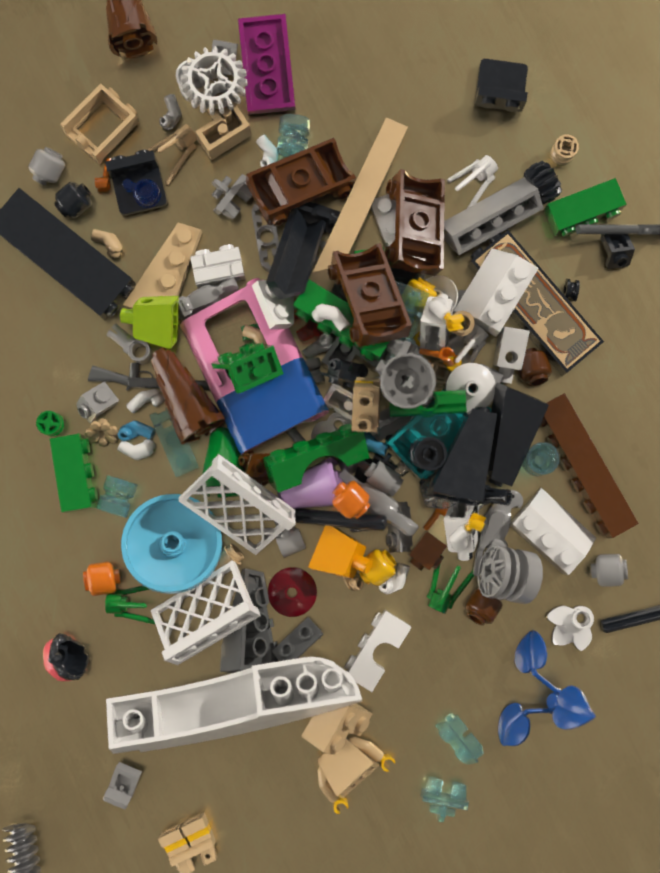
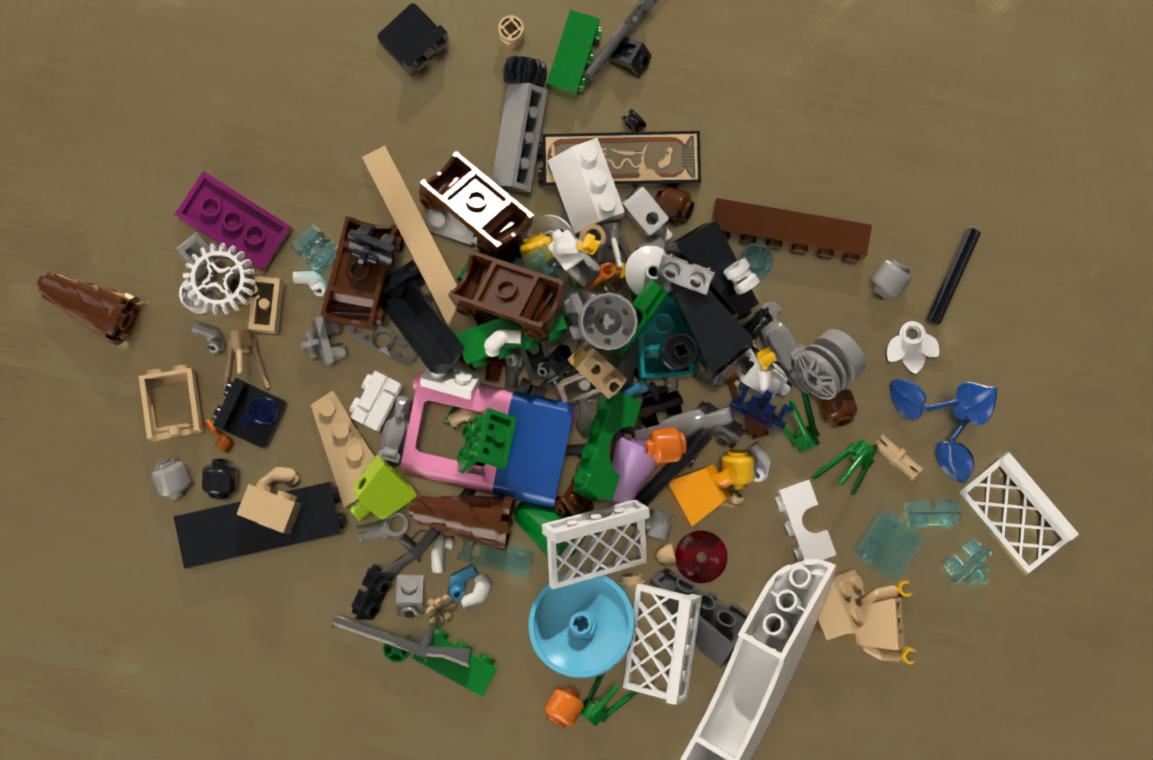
camera: 50 degrees left, 0 degrees up
clear light blue wheel [96,475,138,518] -> none
dark grey hinge [272,617,324,661] -> none
light grey brick [364,461,403,496] -> none
white plant [447,155,498,208] -> none
white slope [510,488,596,575] -> none
none -> tan brick [237,482,302,534]
none -> dark grey piece [332,615,471,668]
none -> black hips [347,224,397,269]
none -> black hinge [351,564,395,620]
none -> light grey hinge [656,253,715,295]
none -> tan hinge [656,544,676,566]
none -> white wheel [723,258,760,295]
none -> clear blue piece [729,382,794,432]
none -> green plant [812,439,877,495]
none -> clear light blue hinge [853,509,926,582]
none -> tan pin [872,433,923,481]
none -> white fence [959,451,1079,574]

